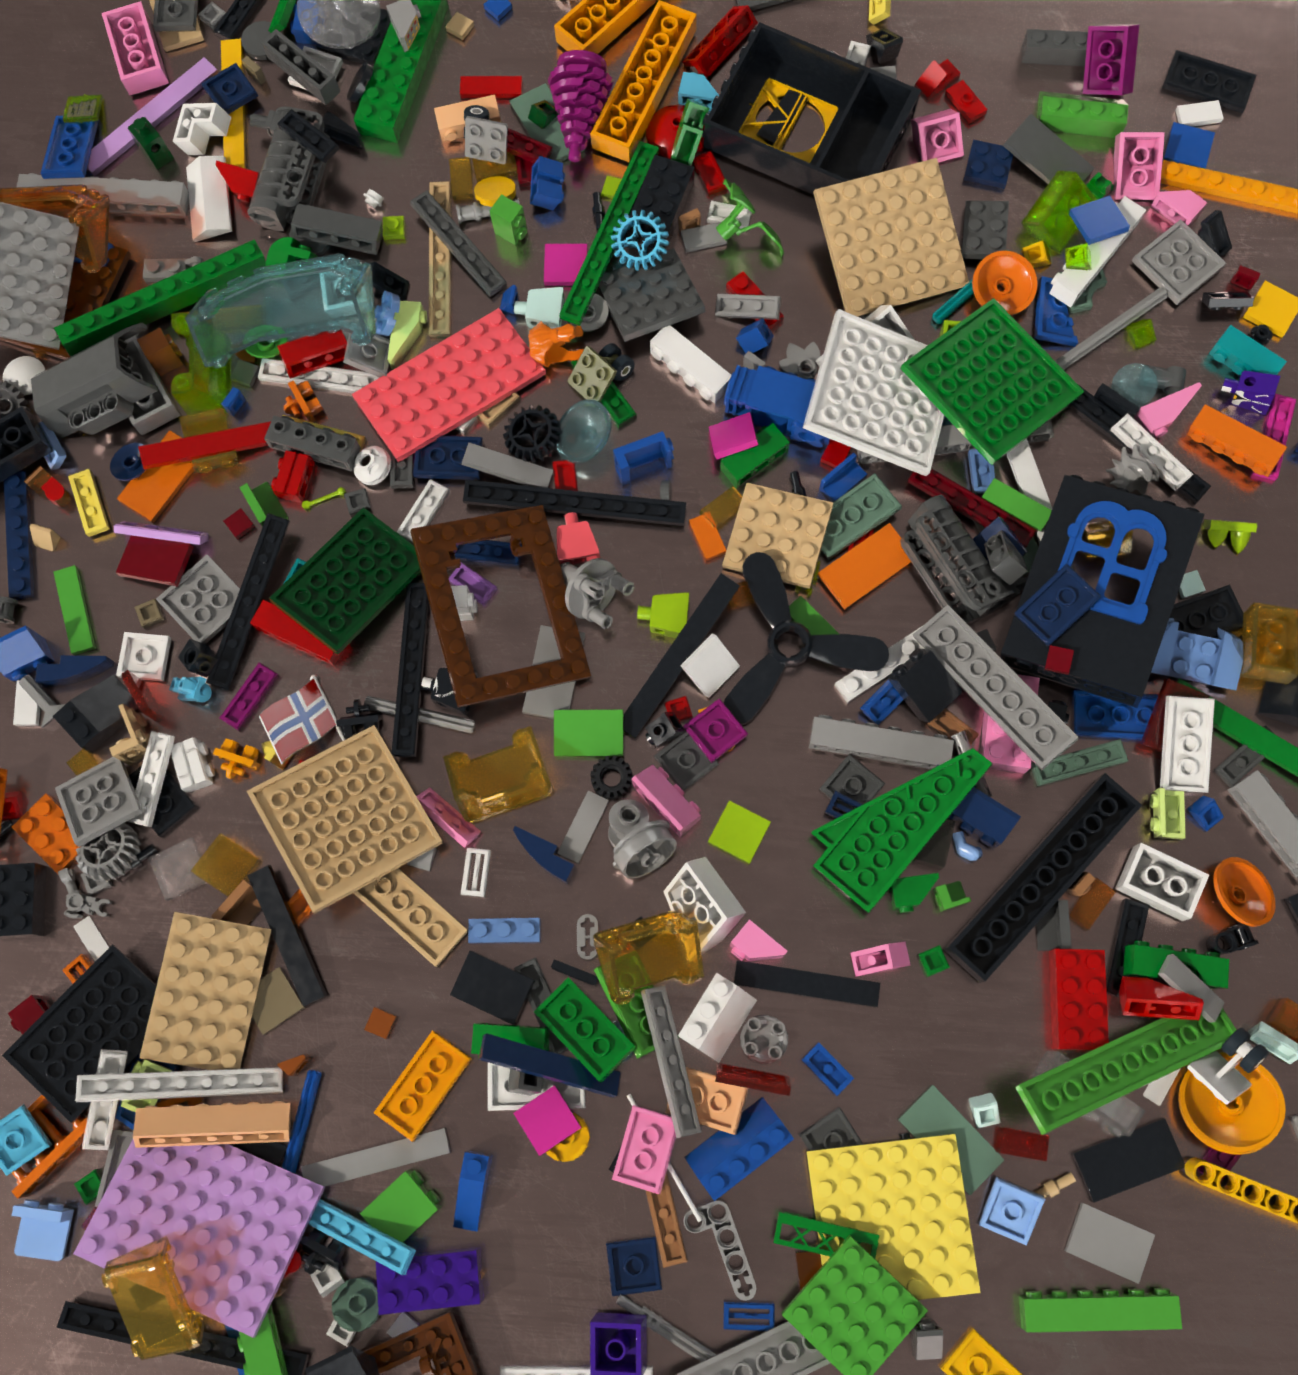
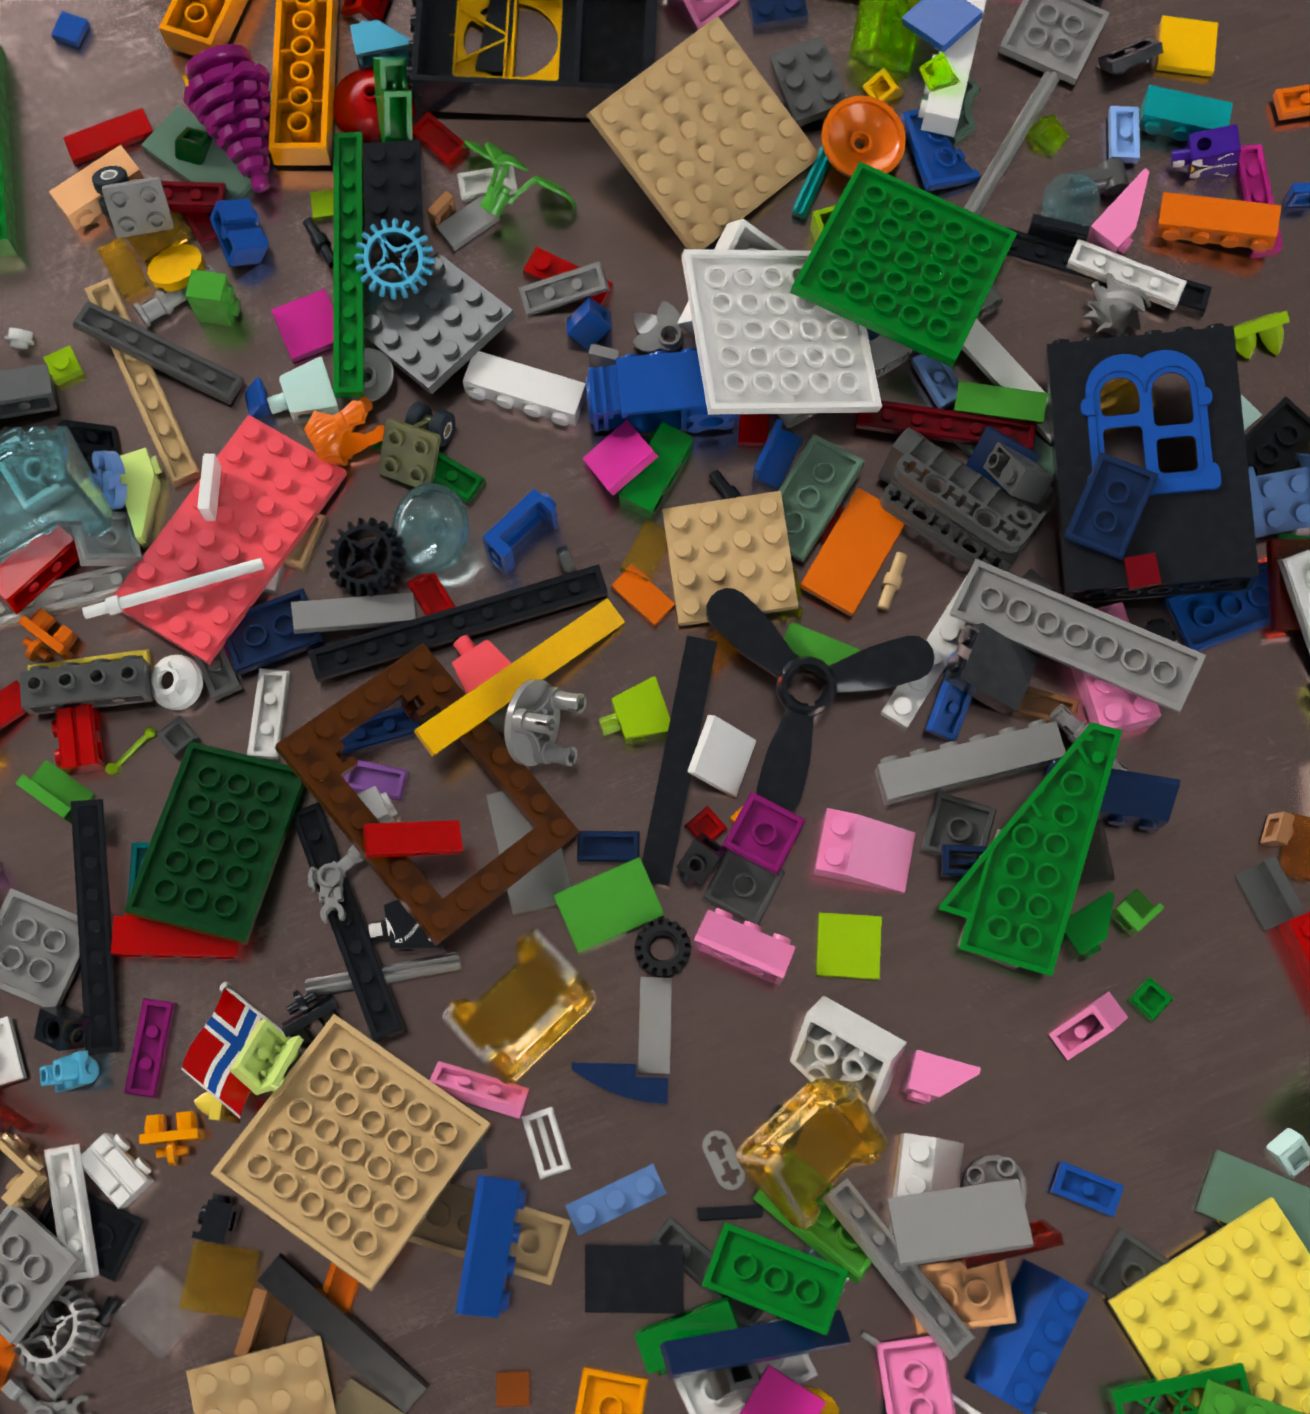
camera: 30 degrees left, 0 degrees up
dark red tile [223,508,255,540] -> none
tan tile [445,12,474,40] -> none
light grey piece [608,799,677,879] -> none
black tile [734,960,881,1007] -> none
black brick [943,773,1142,983] -> none
light blue arm [952,831,983,861] -> none
sand green tile [1031,739,1128,787] -> none
dark red tile [1230,265,1261,290] -> none
black plate [1250,324,1273,345] -> none
none -> white bar [82,558,265,619]
none -> black brick [192,1193,240,1245]
none -> white tile [197,453,222,521]
none -> yellowish green bracket [229,1018,304,1095]
none -> light grey piece [308,845,365,924]
none -> red tile [363,820,463,858]
none -> yellow tile [414,598,625,757]
none -> blue slope [455,1175,527,1318]
none -> dark blue tile [577,831,640,864]
none -> bright pink slope [813,808,916,894]
none -> tan bar [877,552,908,611]
none -> light grey tile [887,1179,1034,1267]
none -> light blue plate [1108,106,1140,164]

